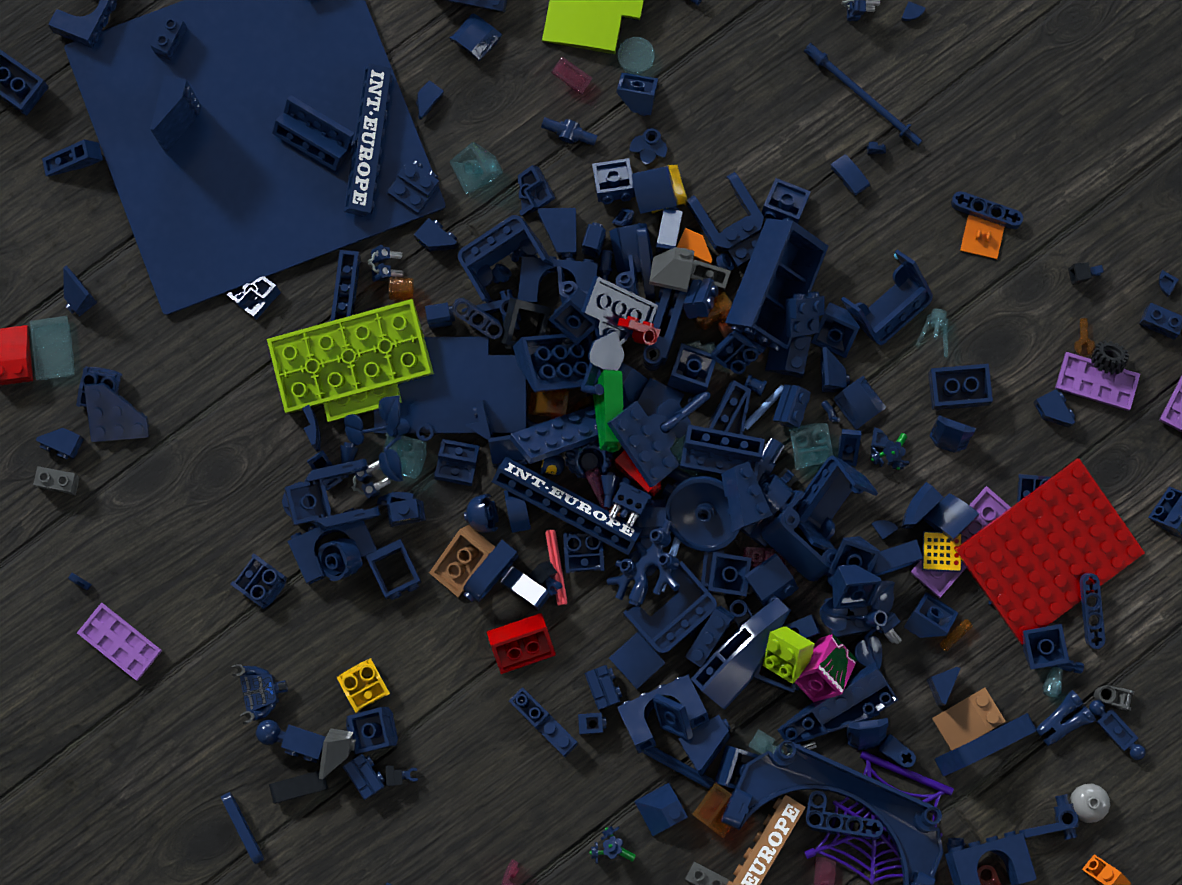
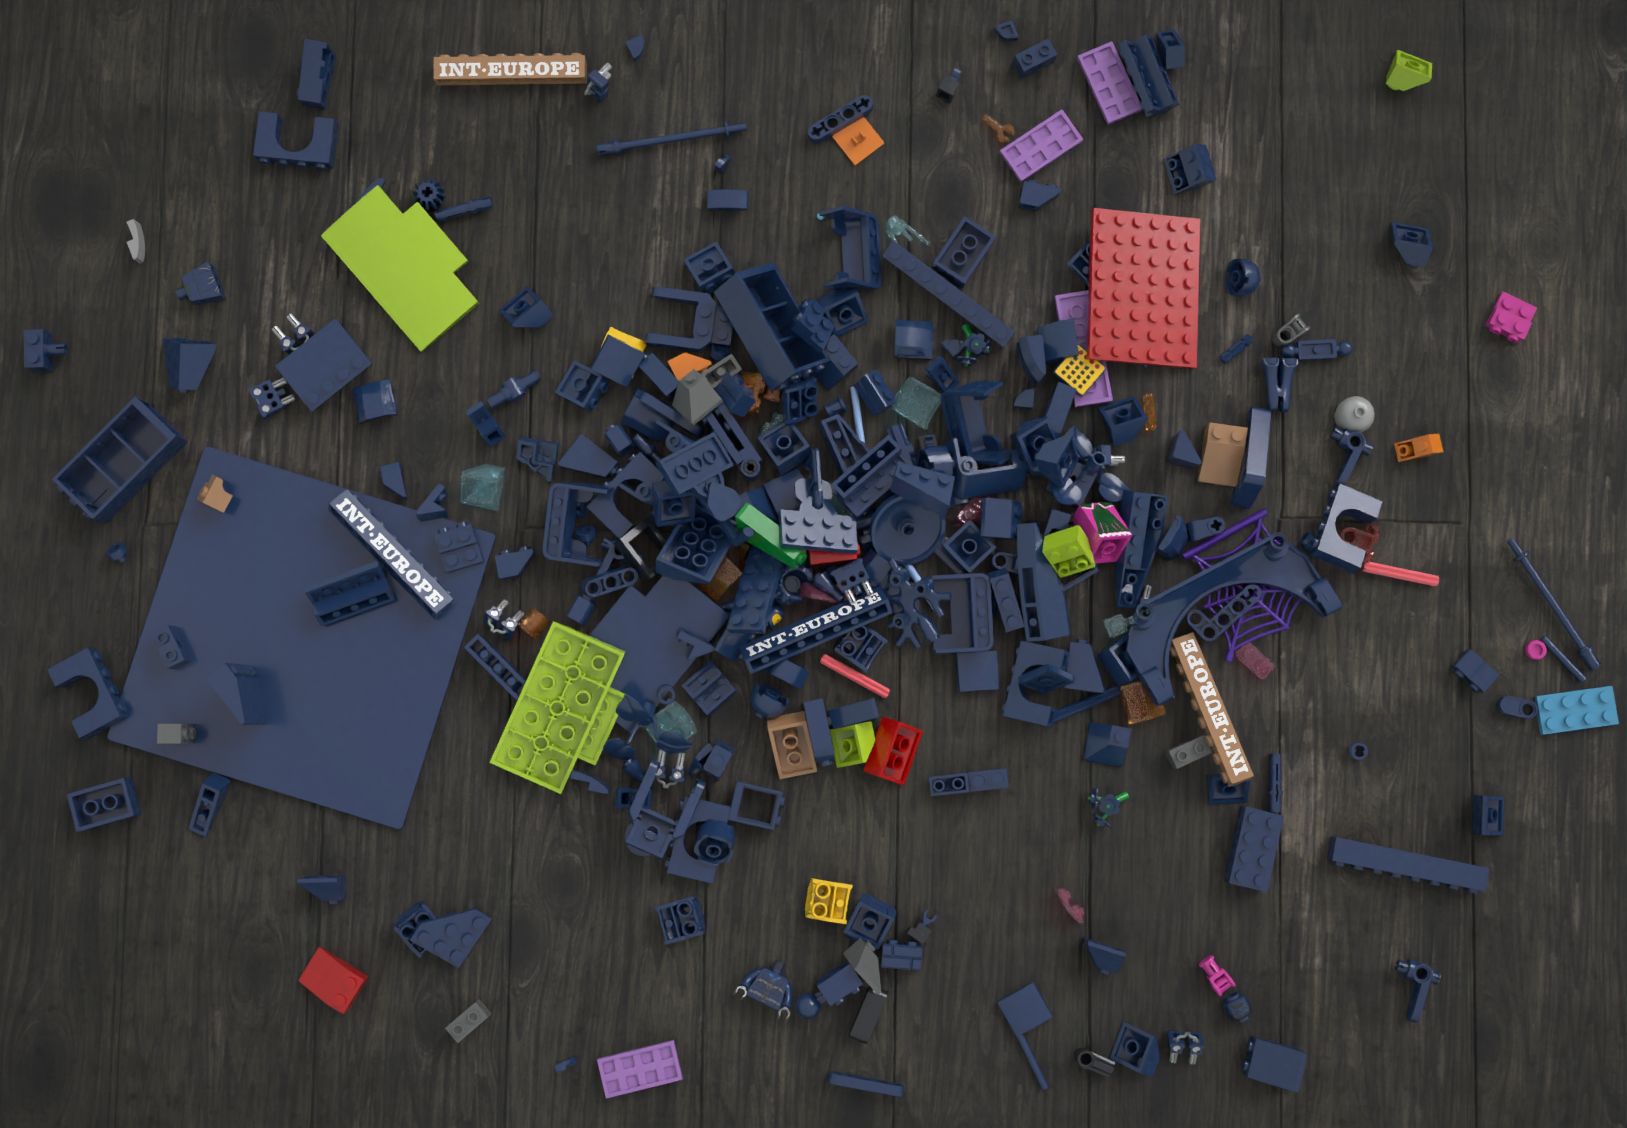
camera: 60 degrees left, 5 degrees up
clear light blue piece [30,316,75,380] -> none
dark blue slope [36,428,84,460] -> none
dark blue slope [227,276,281,320] -> none
black piece [528,560,562,596] -> none
clear pink plate [551,57,592,94] -> none
dark blue brick [578,713,607,735] -> none
dark blue brick [584,665,622,711] -> none
dark blue slope [612,208,634,227] -> none
red plate [617,316,660,345] -> none
clear light blue tile [618,37,655,74] -> none
dark blue plate [629,128,667,165] -> none
dark blue slope [820,347,850,392] -> none
dark blue piece [821,401,840,422] -> none
dark blue slope [930,415,976,453] -> none
dark blue slope [1023,624,1070,670] -> none
clear light blue cone [1042,667,1063,698] -> none
dark blue beam [1080,573,1105,649] -> none
black tyre [1091,341,1129,375] -> none
none -> dark grey brick [157,724,196,744]
none -> dark blue slope [415,483,448,521]
none -> dark blue brick [465,401,506,447]
none -> lime slope [829,721,875,768]
none -> dark blue brick [882,240,1016,348]
none -> dark blue cylinder [1225,259,1261,297]

